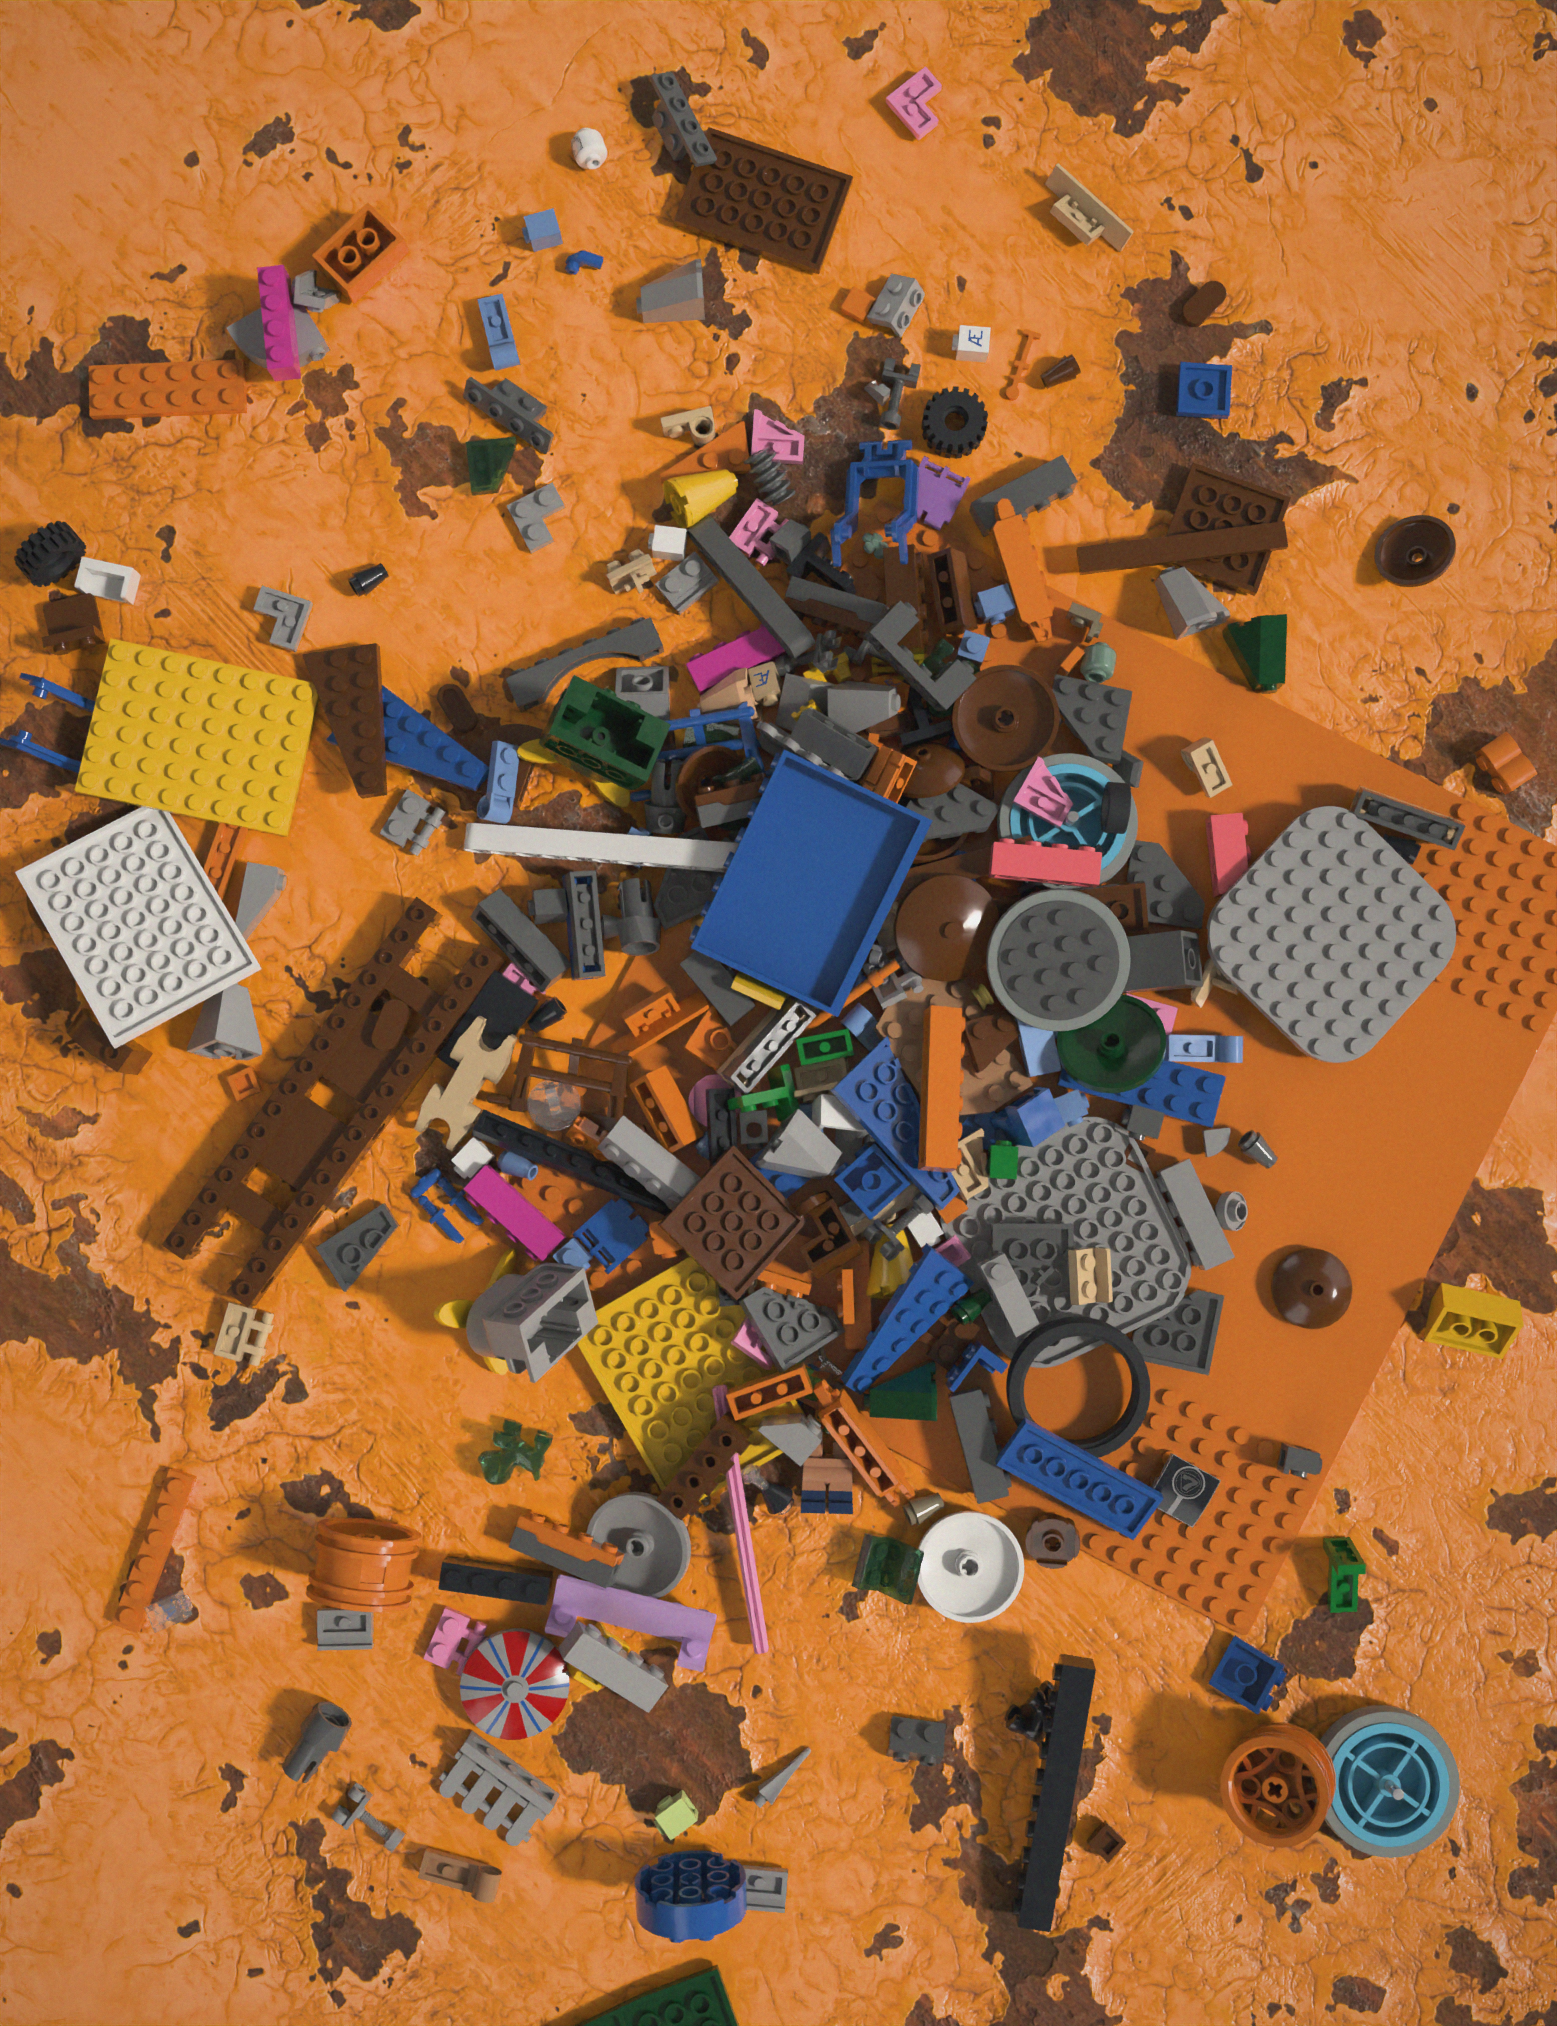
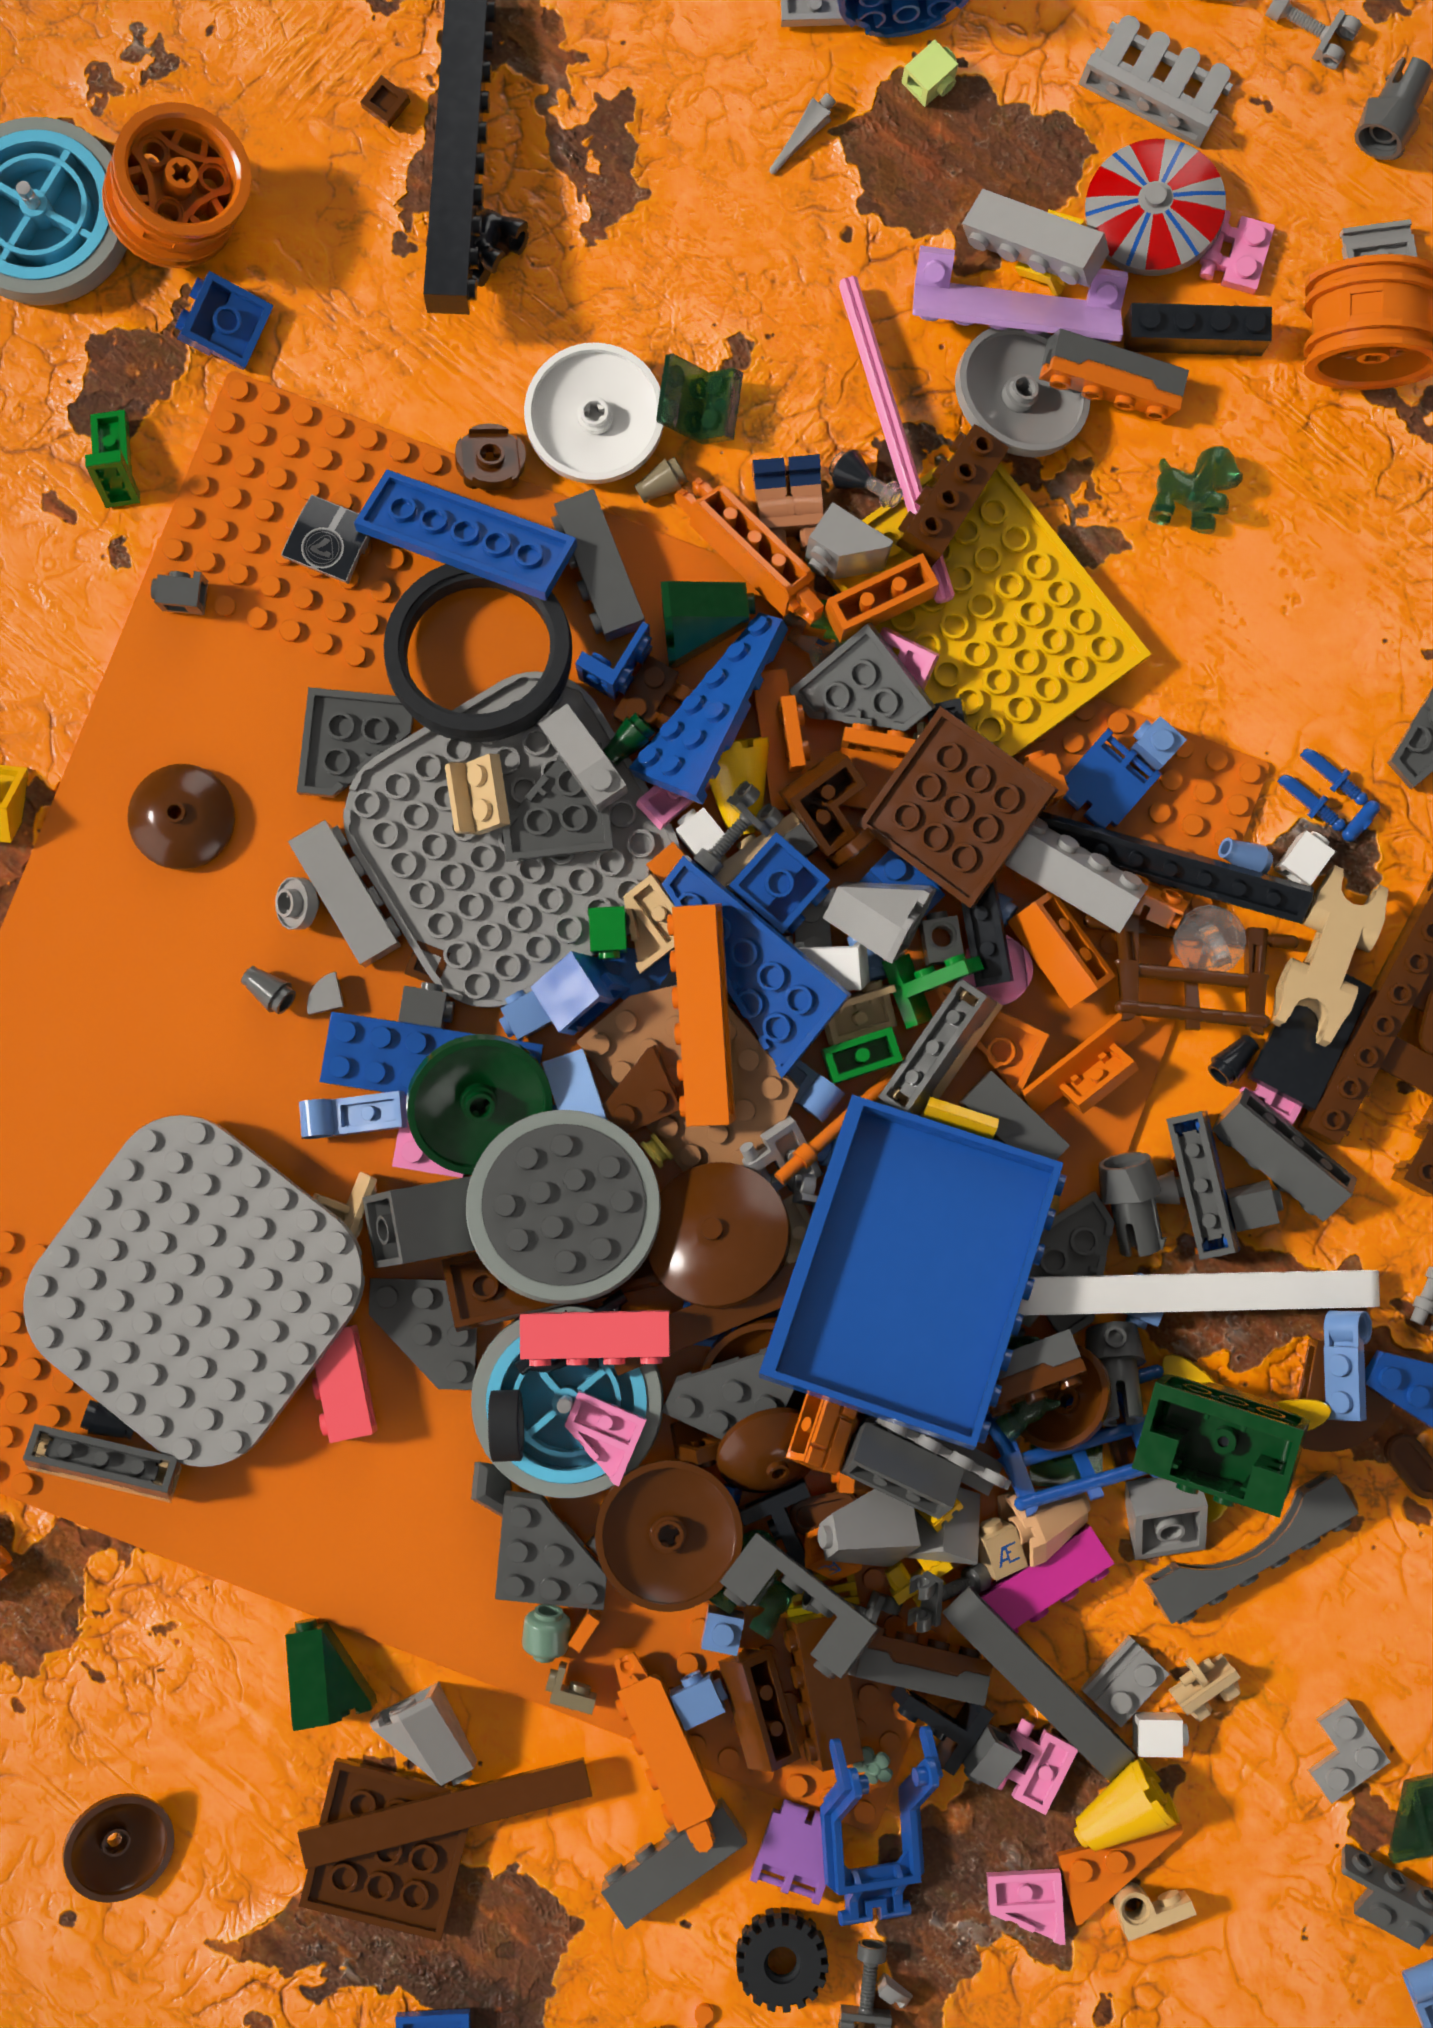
camera: 170 degrees right, 0 degrees up
light grey brick [434,1248,598,1383] -> none
dark pink brick [464,1165,567,1261] -> none
dark grey piece [744,446,795,507] -> none
dark grey bracket [886,1716,946,1767] -> none
tan plate [1181,737,1232,798] -> none

